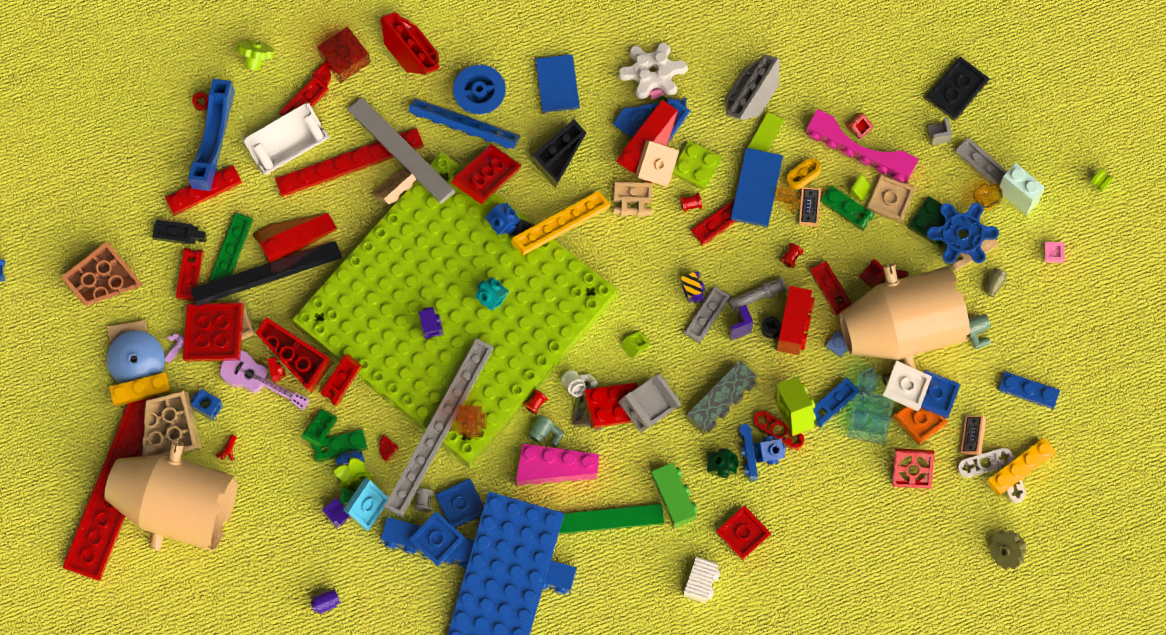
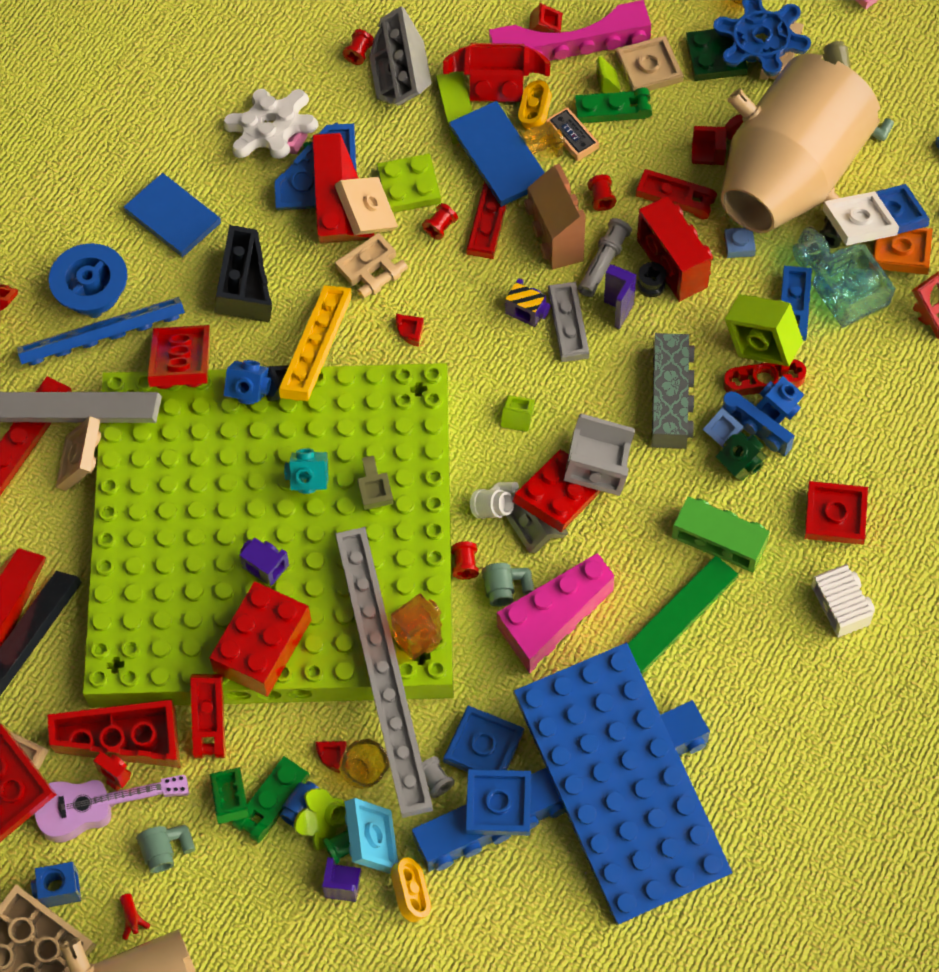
camera: 40 degrees left, 10 degrees down
none -> sand green piece [136,825,196,873]
none -> red brick [209,581,312,697]
none -> clear yellow hair [339,738,389,790]
none -> red bush [342,29,374,65]
none -> olive plate [358,455,394,510]
none -> yellow plate [391,857,431,922]
none -> red tile [396,314,424,347]
none -> red plate [443,43,551,102]
none -> nougat wedge [524,164,586,269]
none -> medium blue plate [703,408,744,448]

